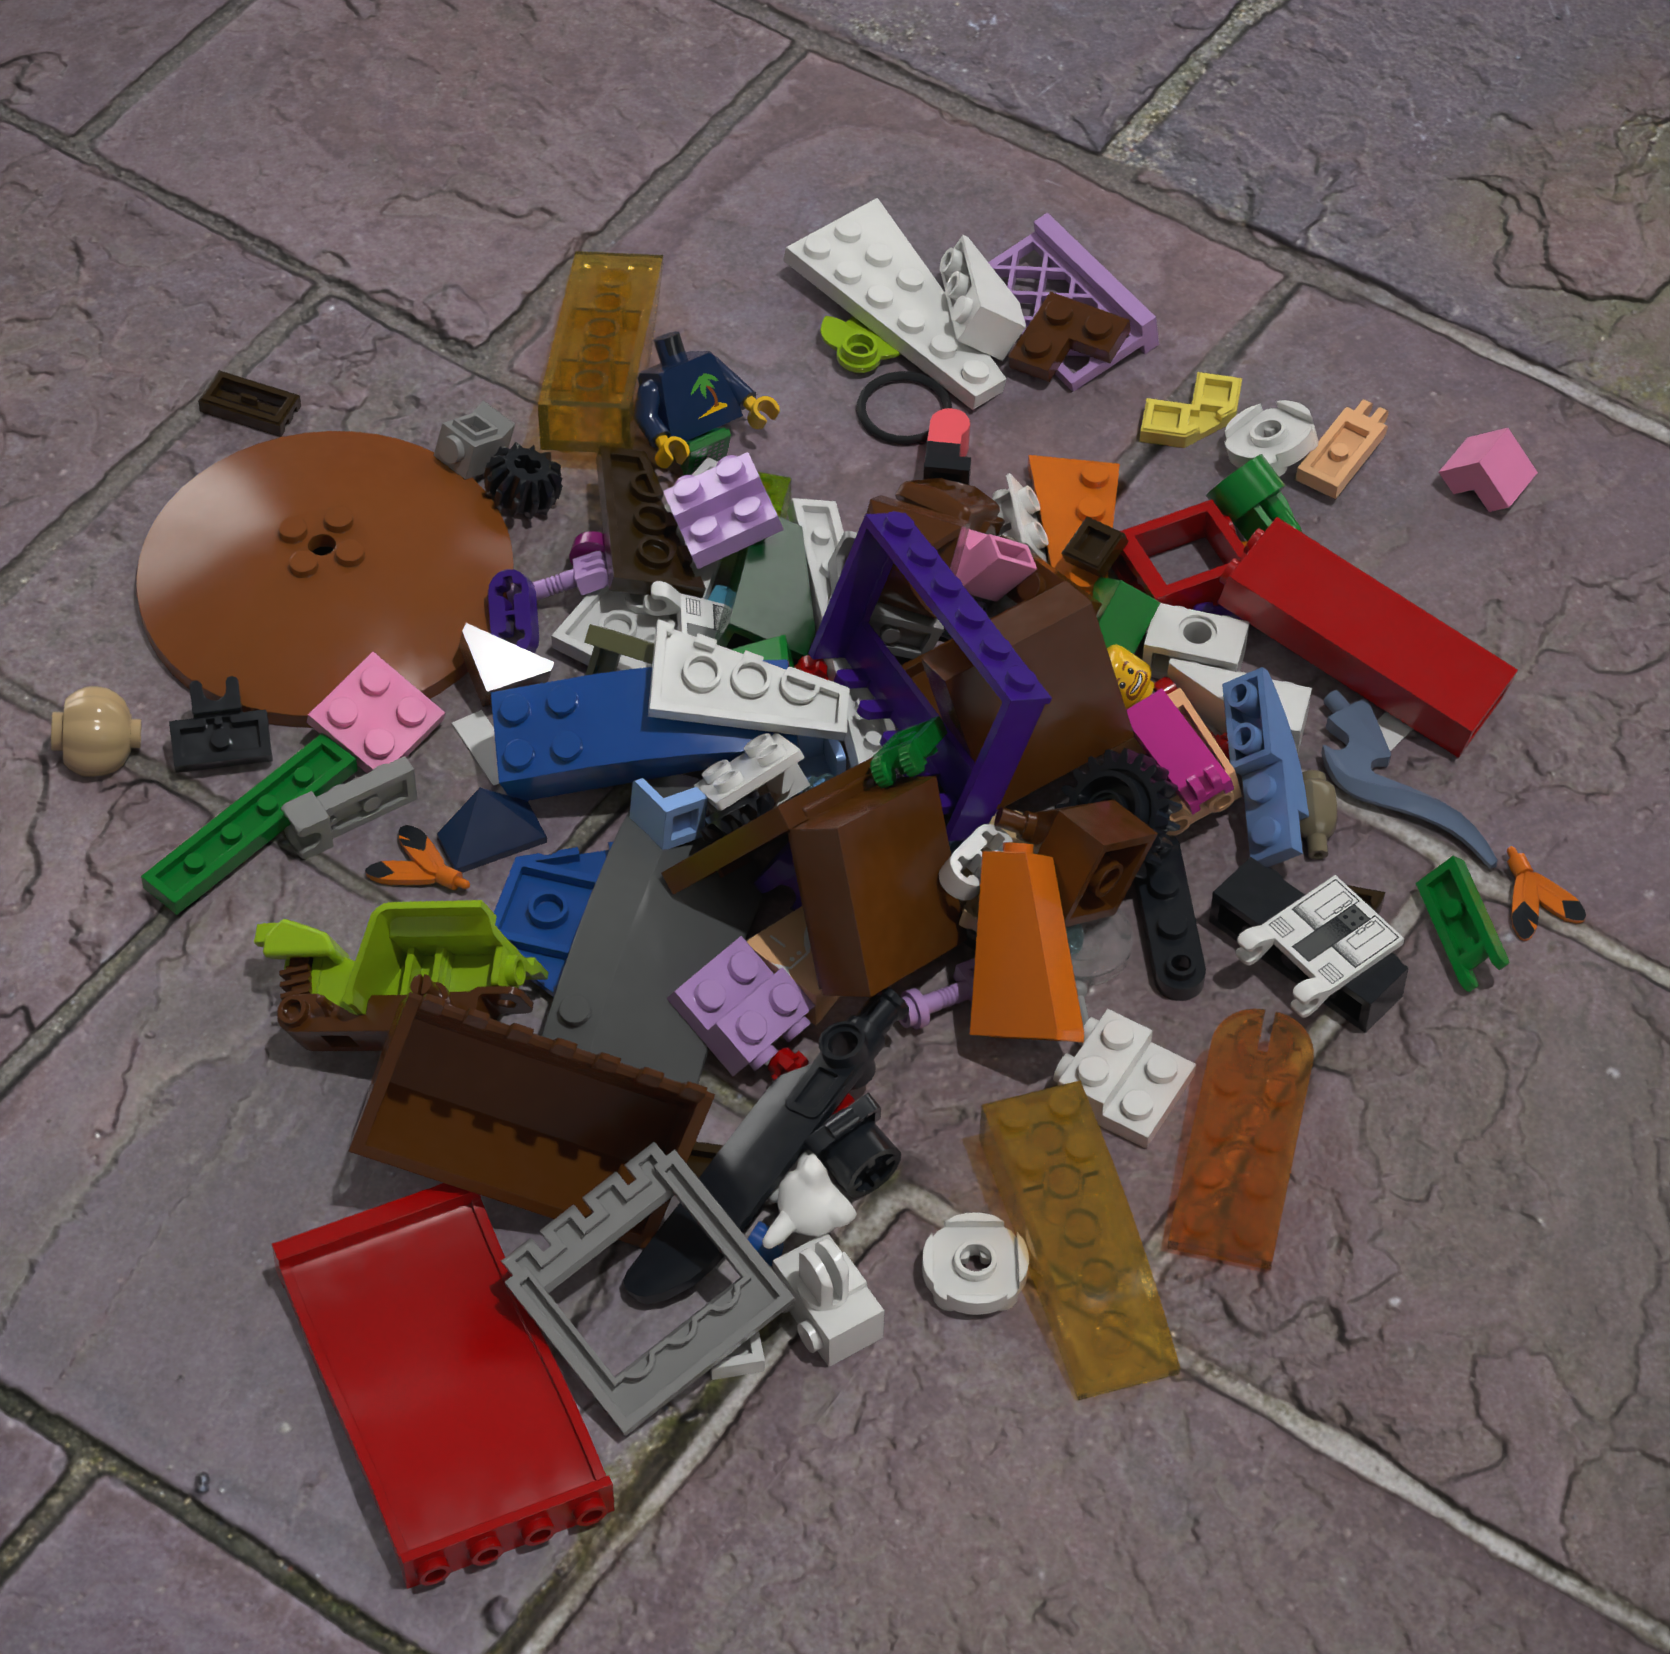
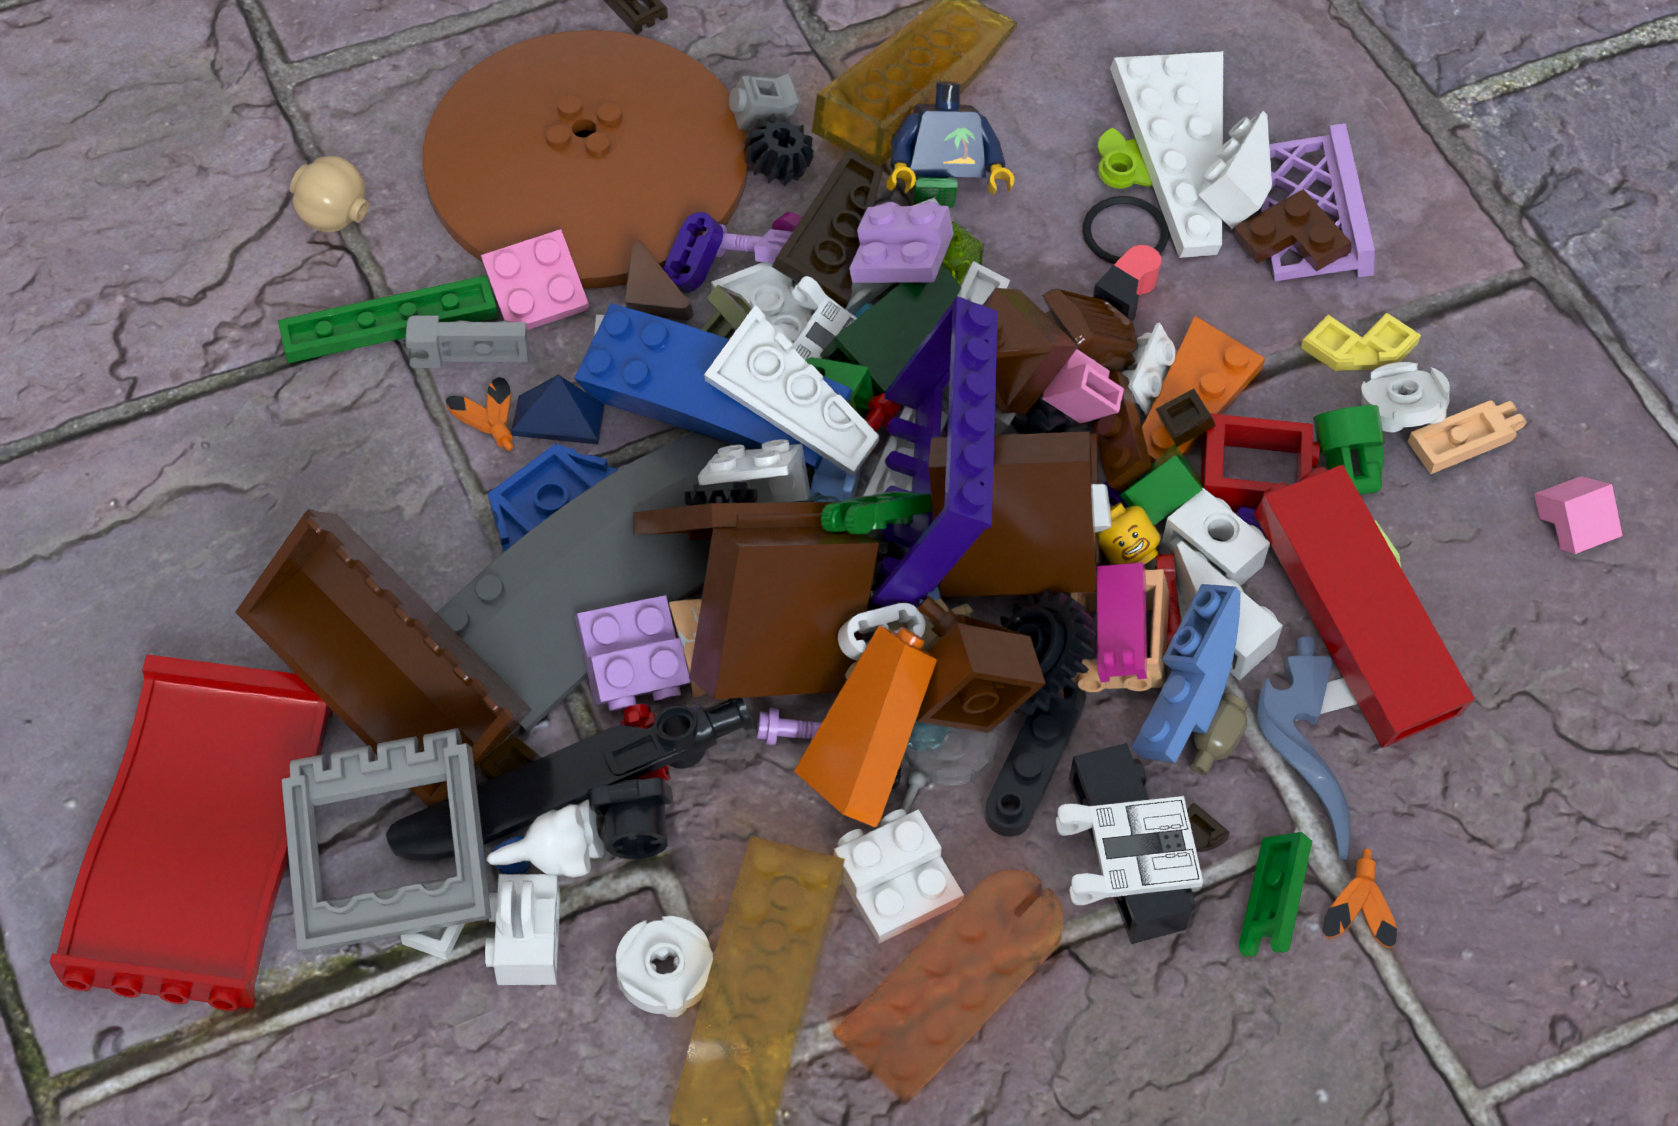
camera: 30 degrees right, 5 degrees up
black plate [169,676,273,773] -> none
lime piece [254,900,549,1051] -> none
light blue panel [629,778,708,850] -> none

